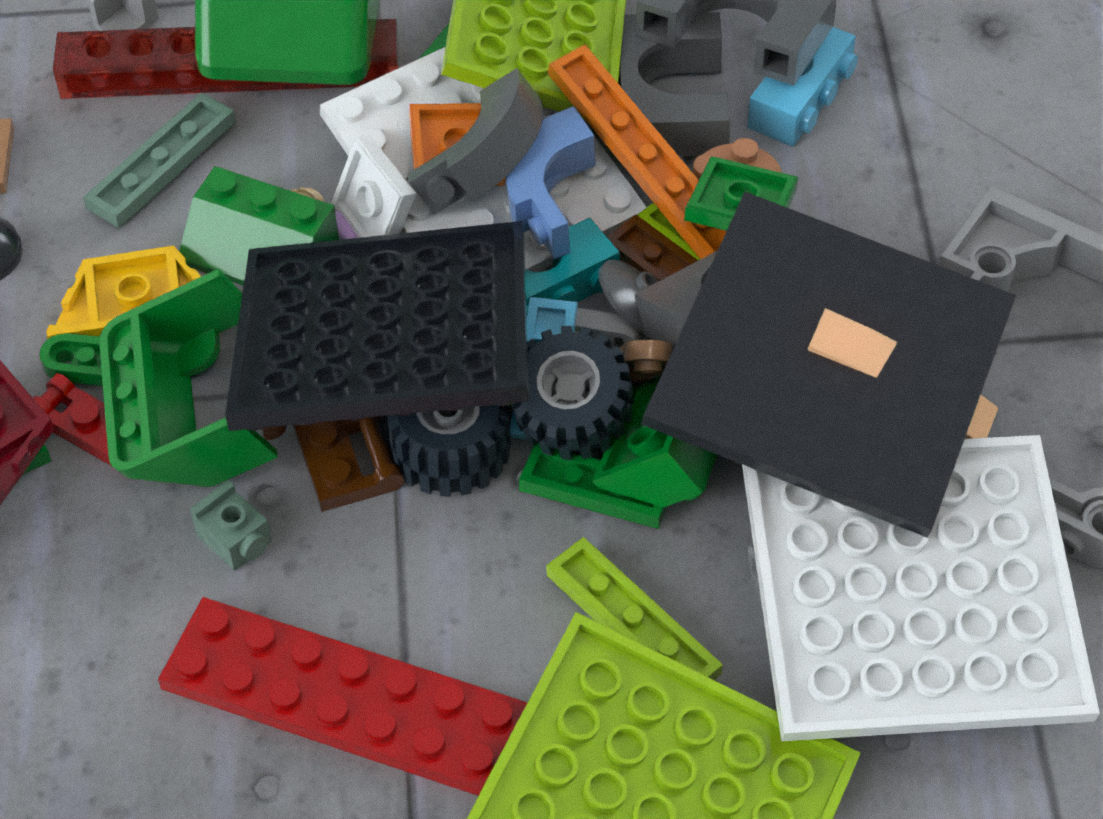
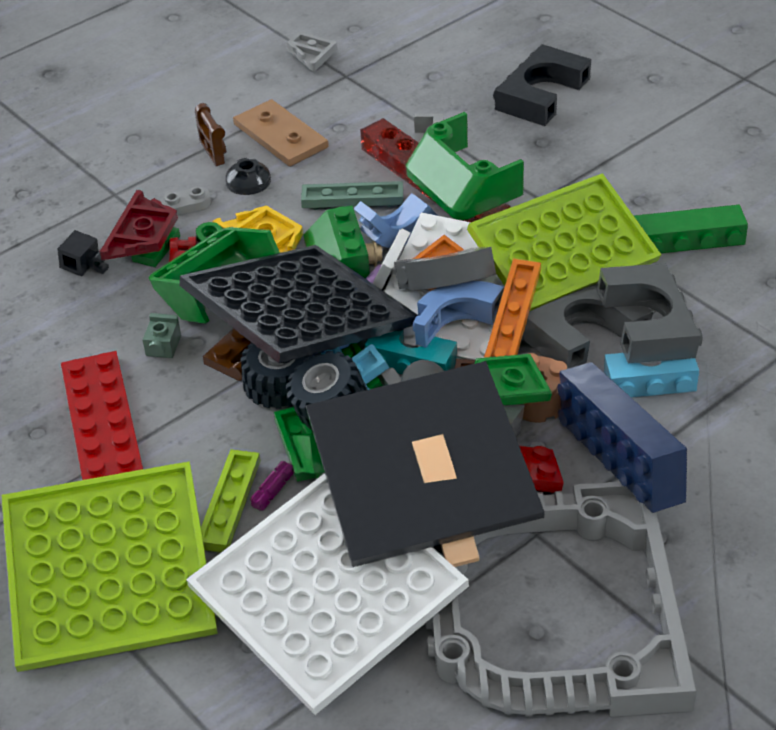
camera: 55 degrees right, 10 degrees down
none -> magenta axle [250,461,294,511]
none -> medium blue arch [354,193,438,248]
none -> dark blue brick [557,362,687,513]

